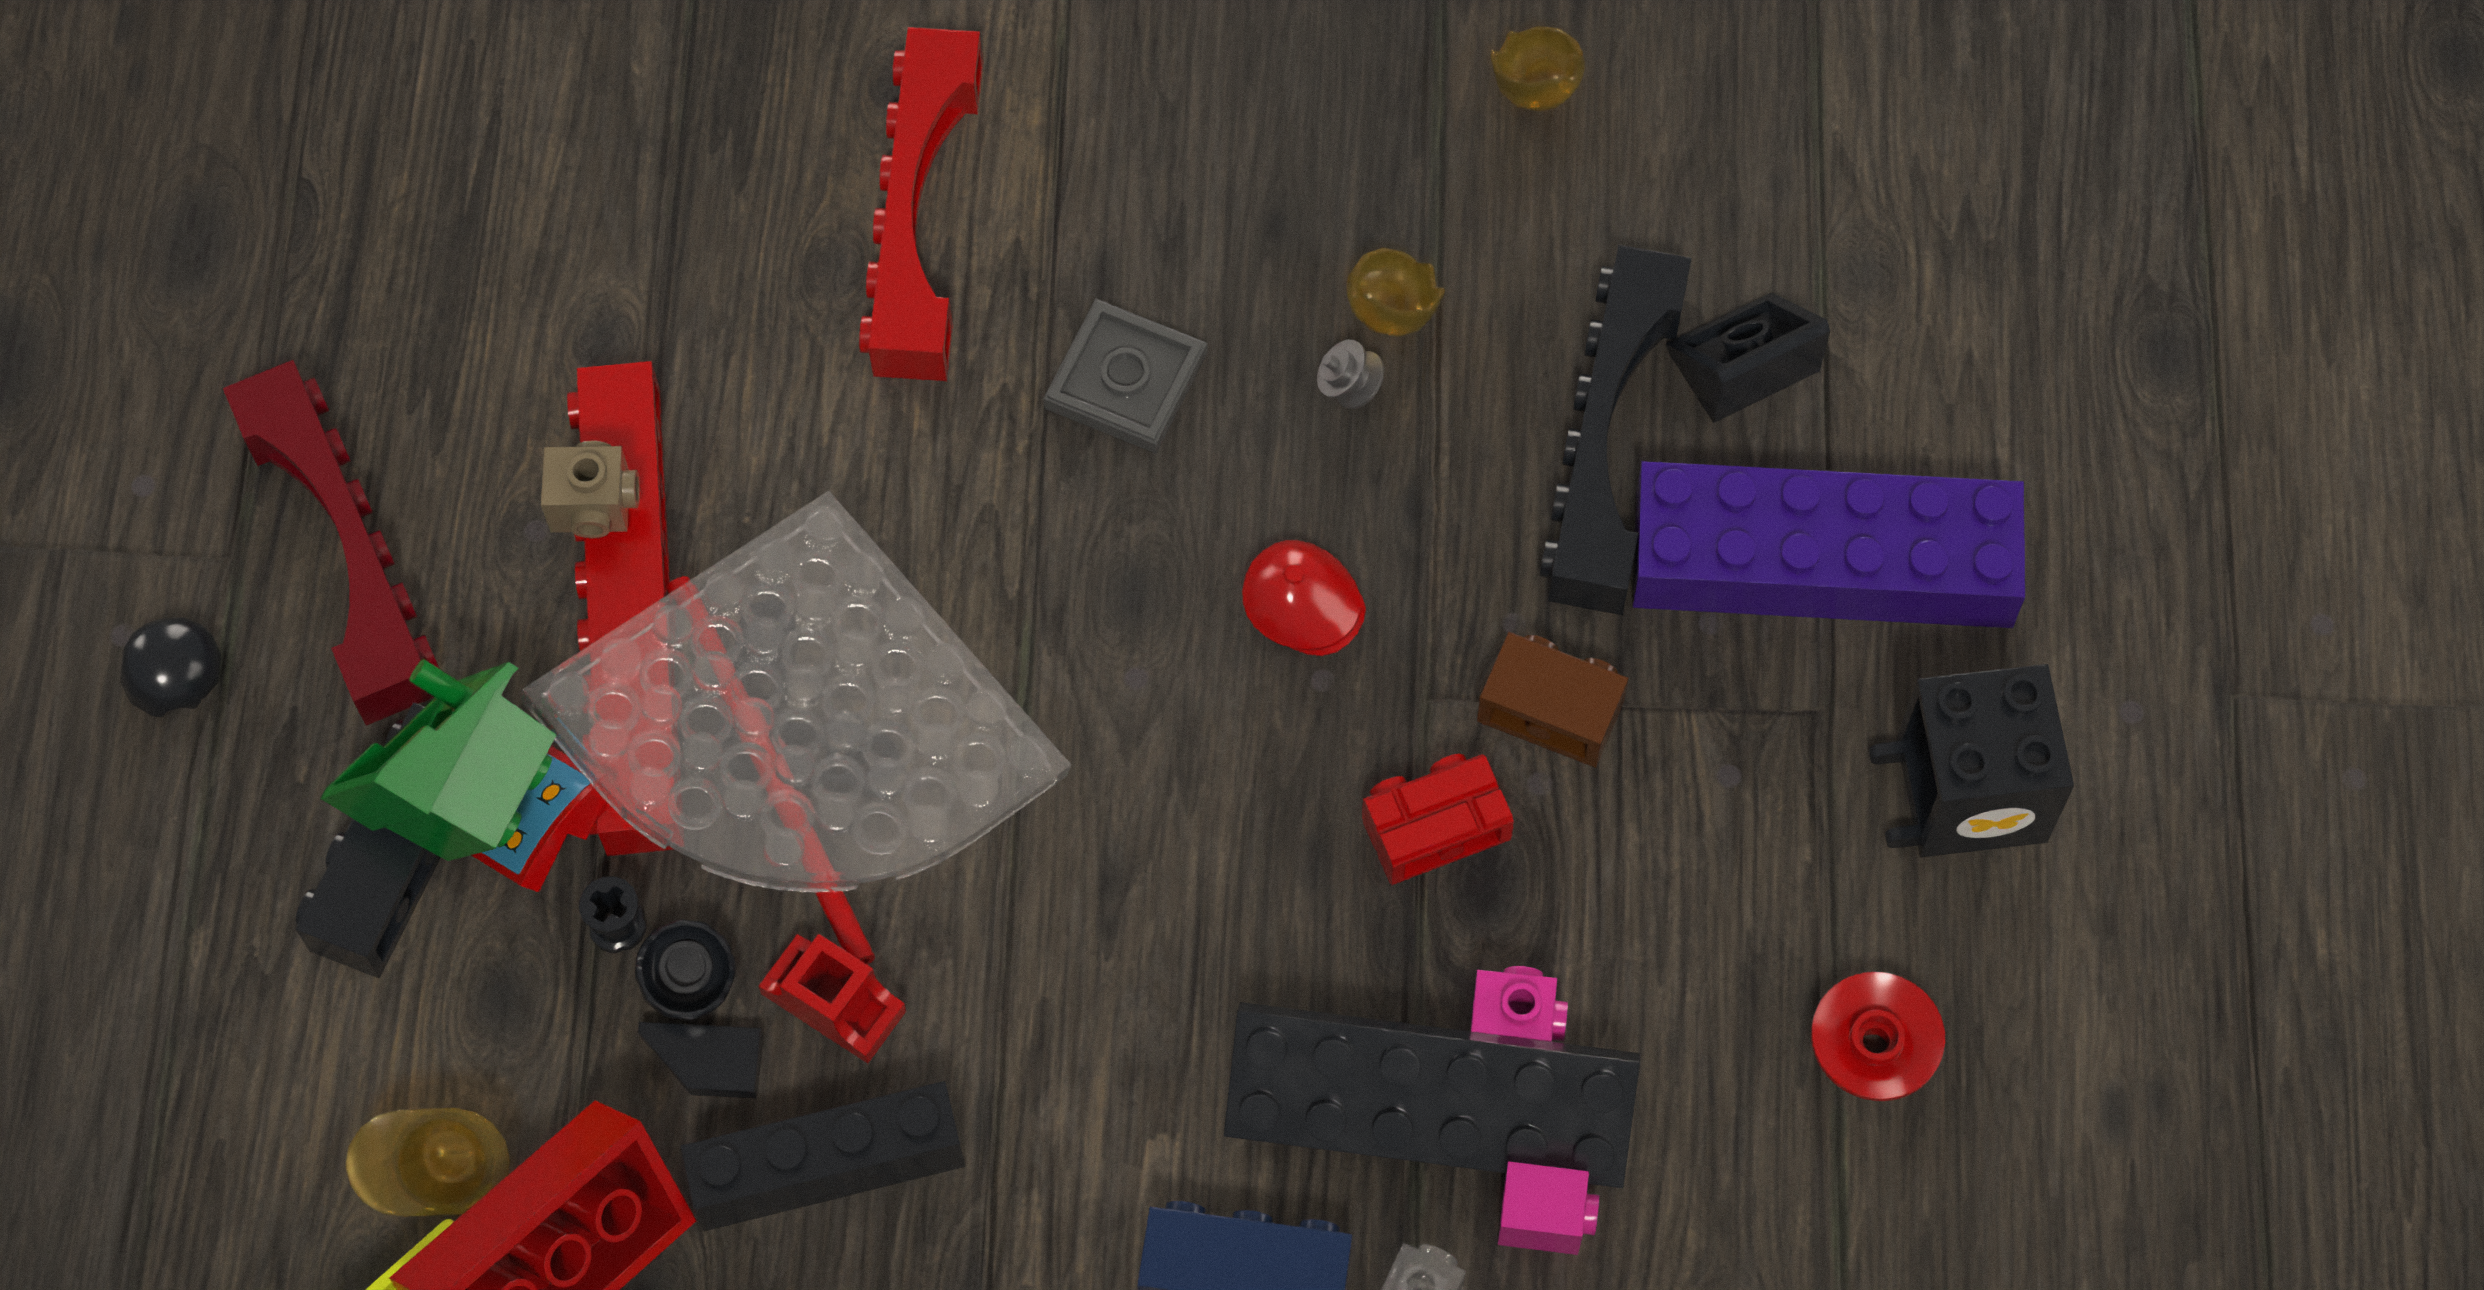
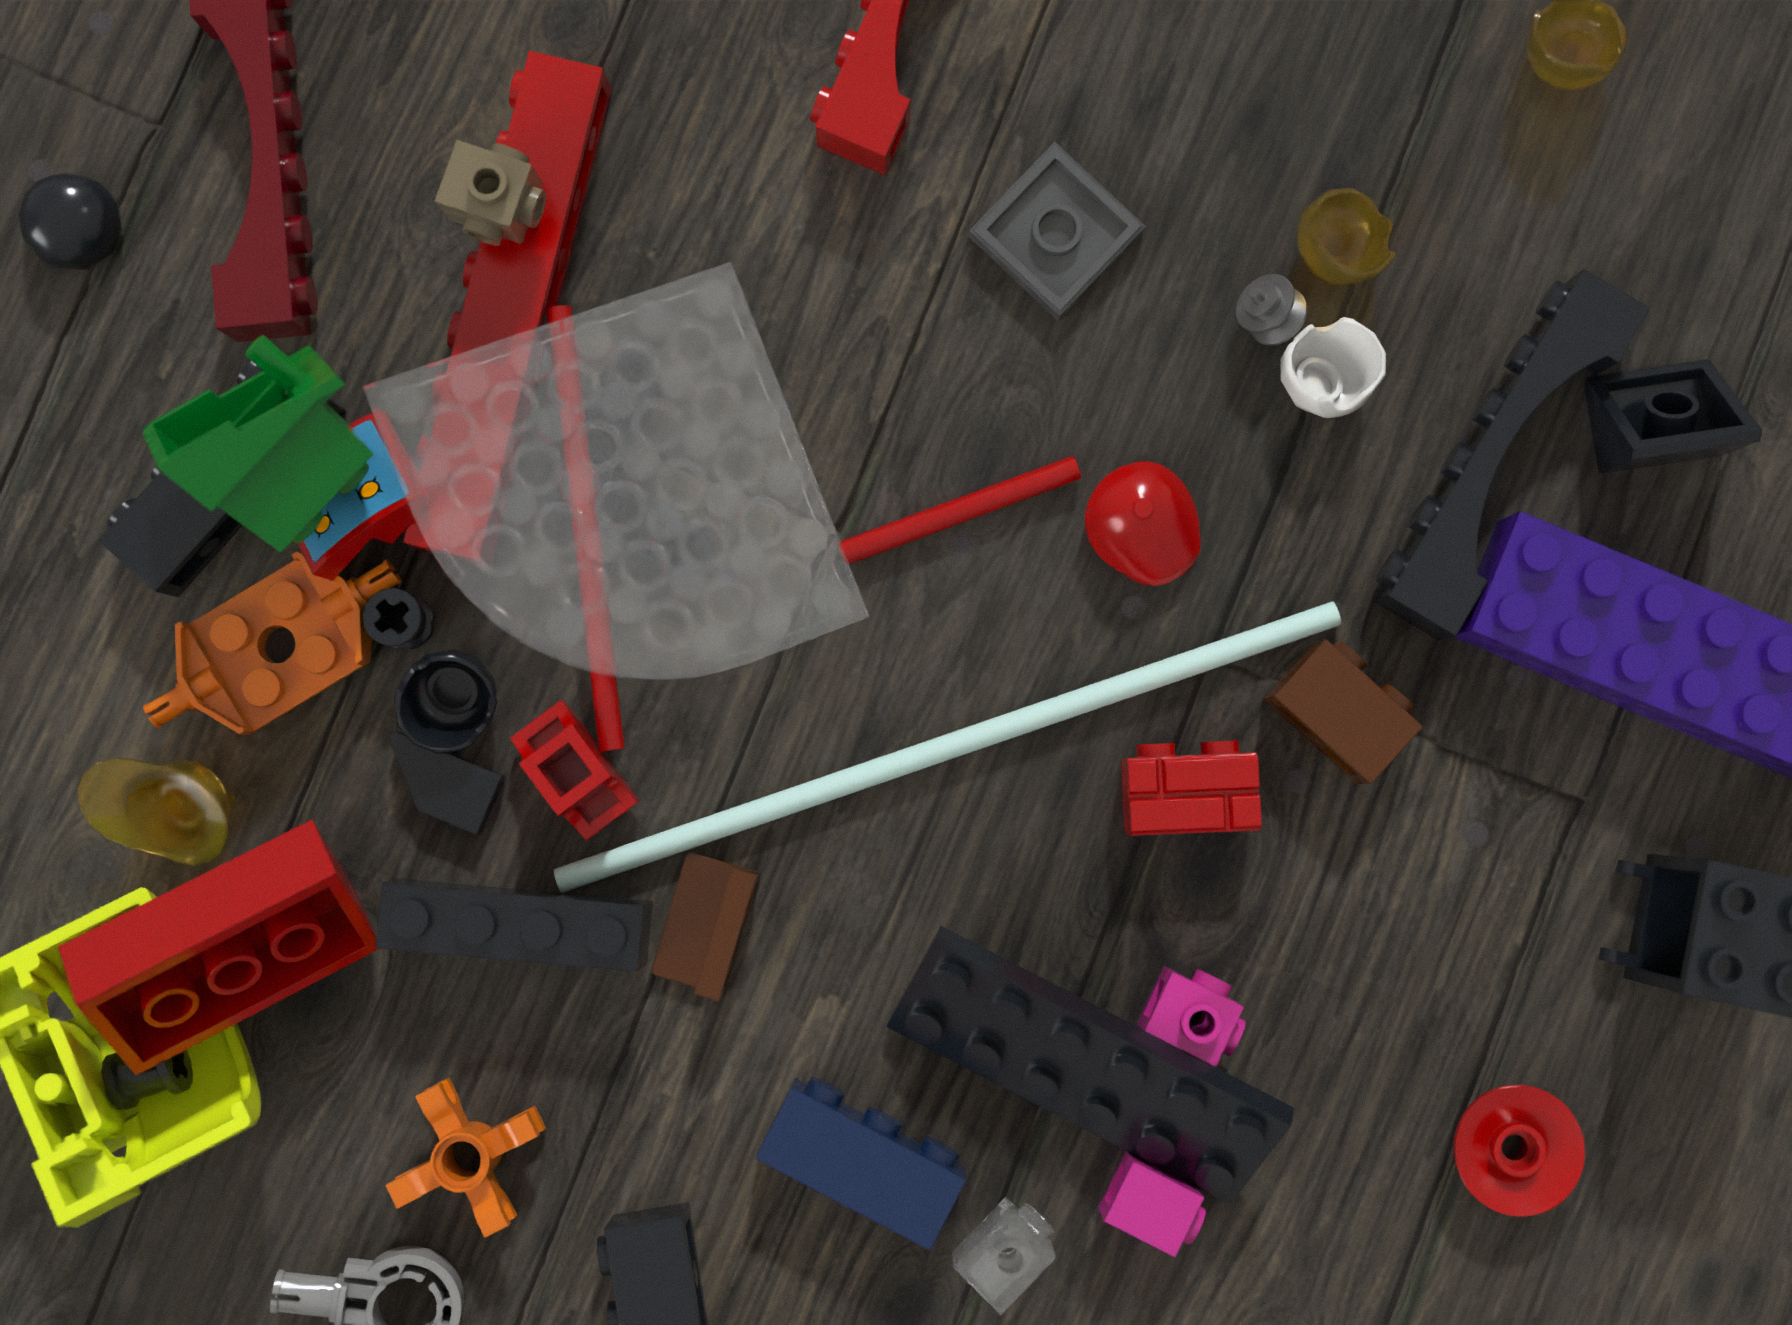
camera: 20 degrees right, 20 degrees up
none -> orange plate [143,551,402,735]
none -> light aqua piece [554,601,1341,893]
none -> reddish brown panel [652,852,761,1001]
none -> red bar [837,456,1081,566]
none -> white hair [1281,317,1386,418]

